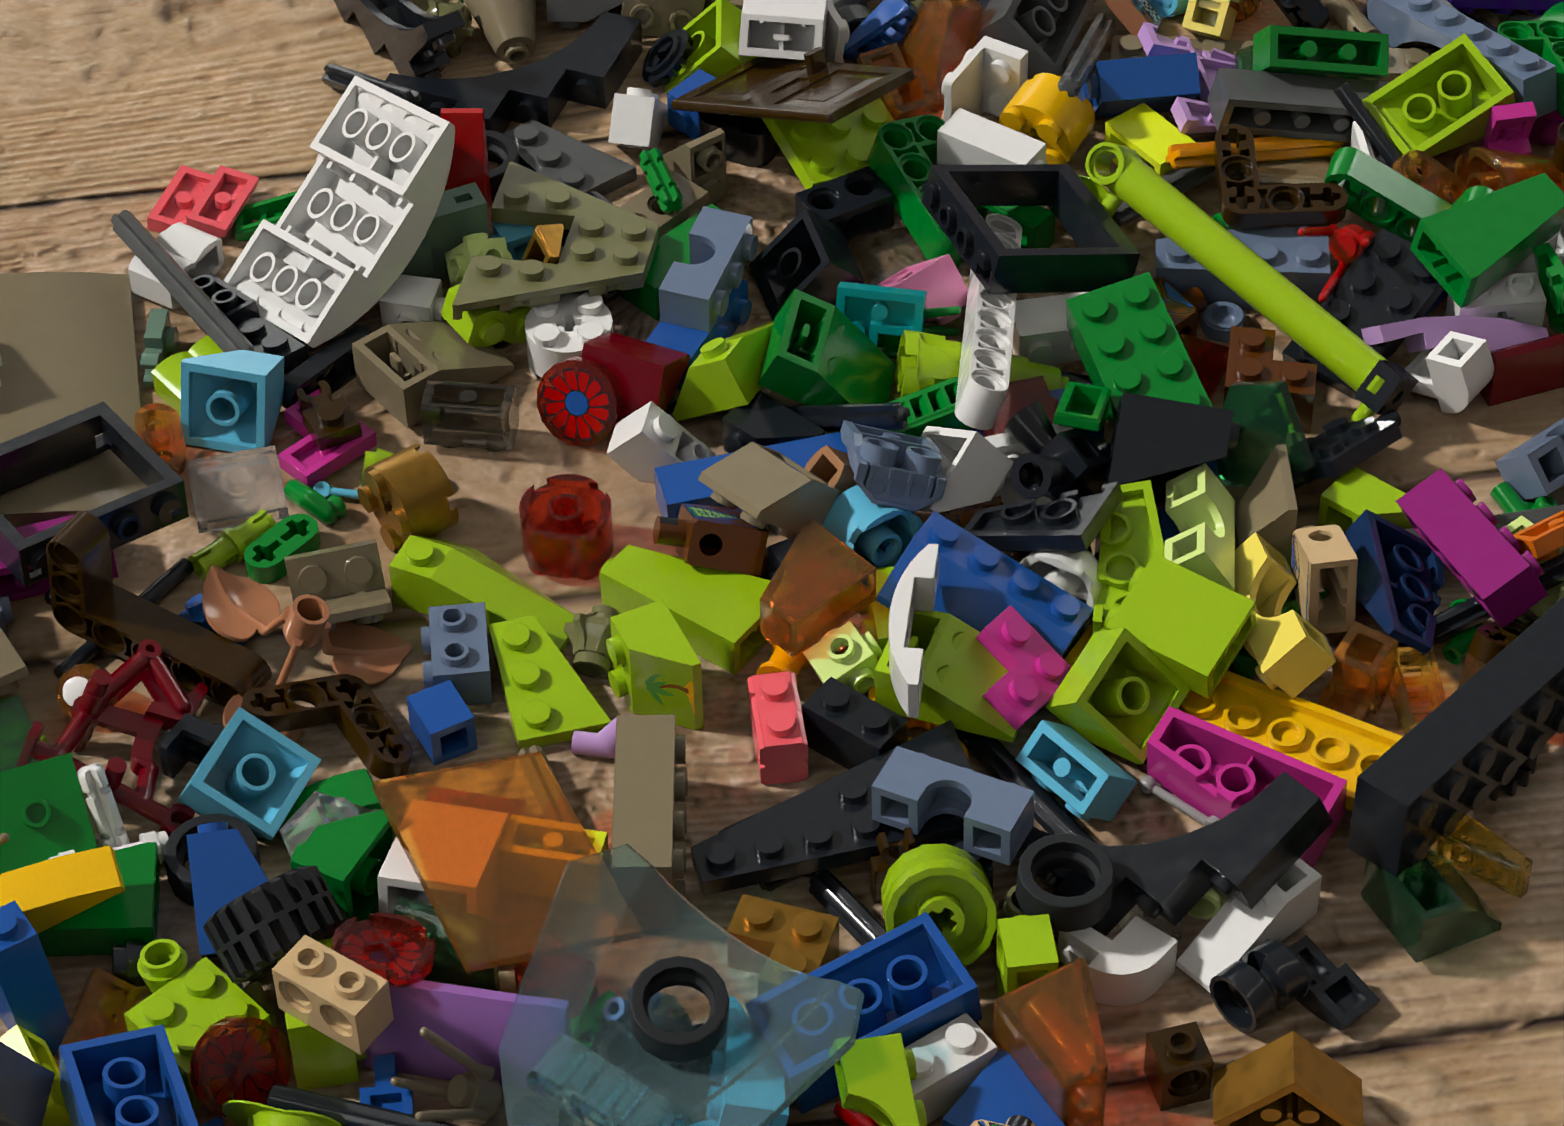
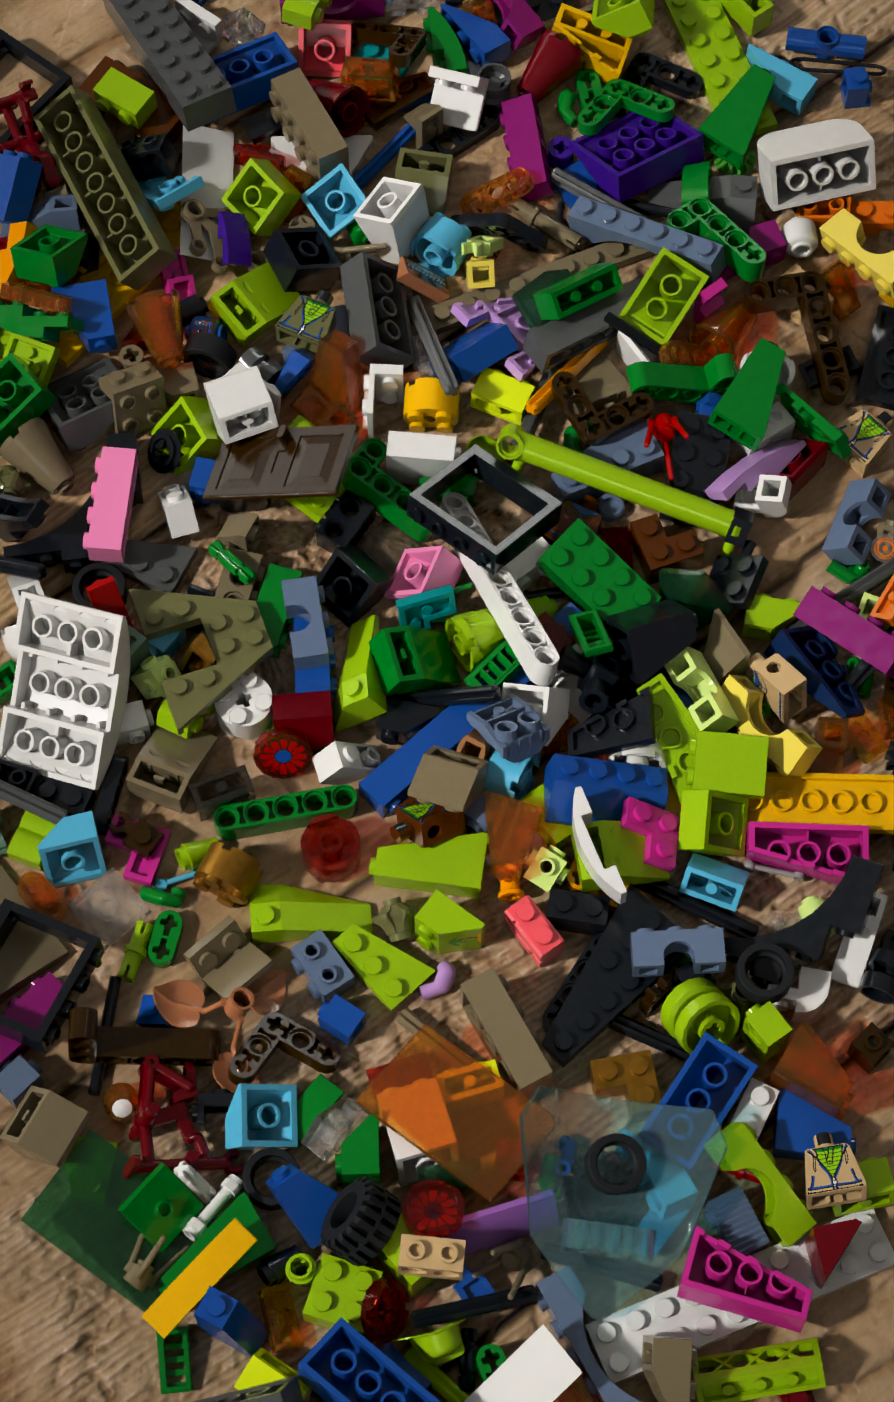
camera: 30 degrees left, 20 degrees up
none -> bright pink brick [83,446,139,563]
none -> green beam [214,784,358,841]

